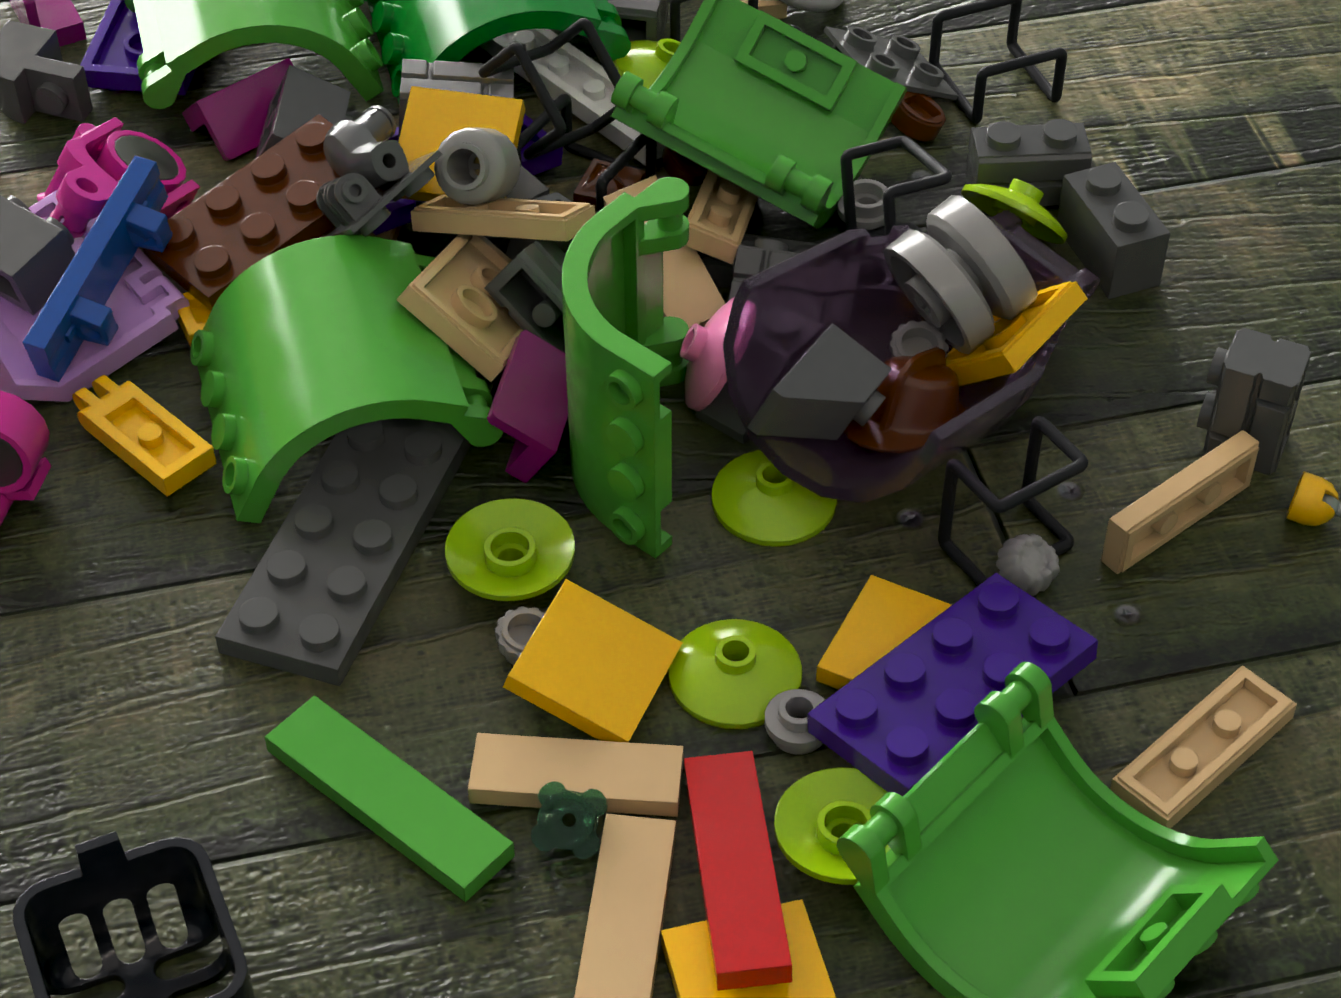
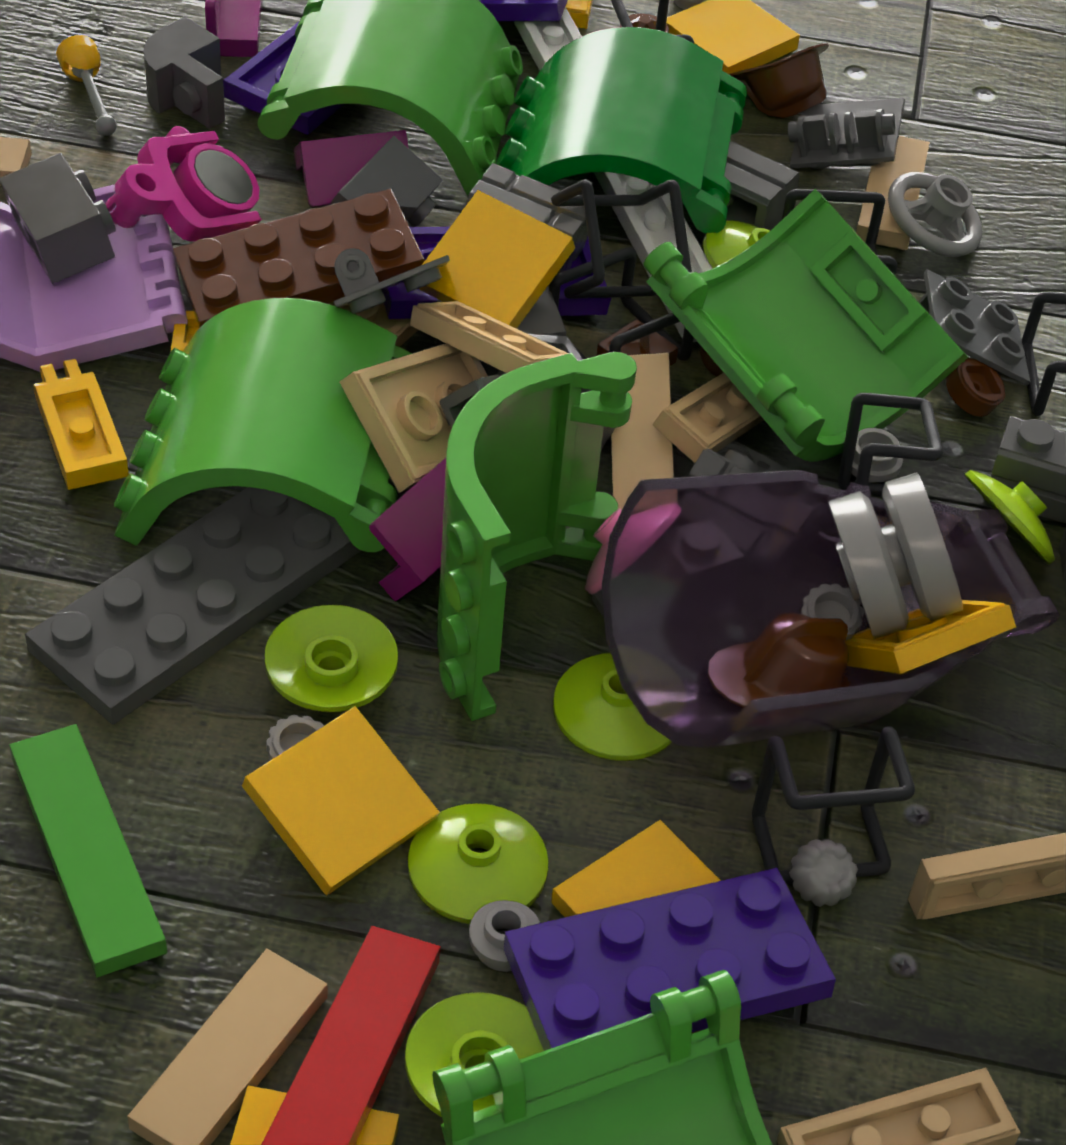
camera: 20 degrees right, 0 degrees up
blue hinge [22,155,173,382] -> none
dark grey arm [323,105,409,190] -> none
light grey head [434,127,521,205] -> none
tan tile [468,733,683,817] -> none
clear green plate [531,781,608,859] -> none
dark grey slope [747,323,892,440] -> none

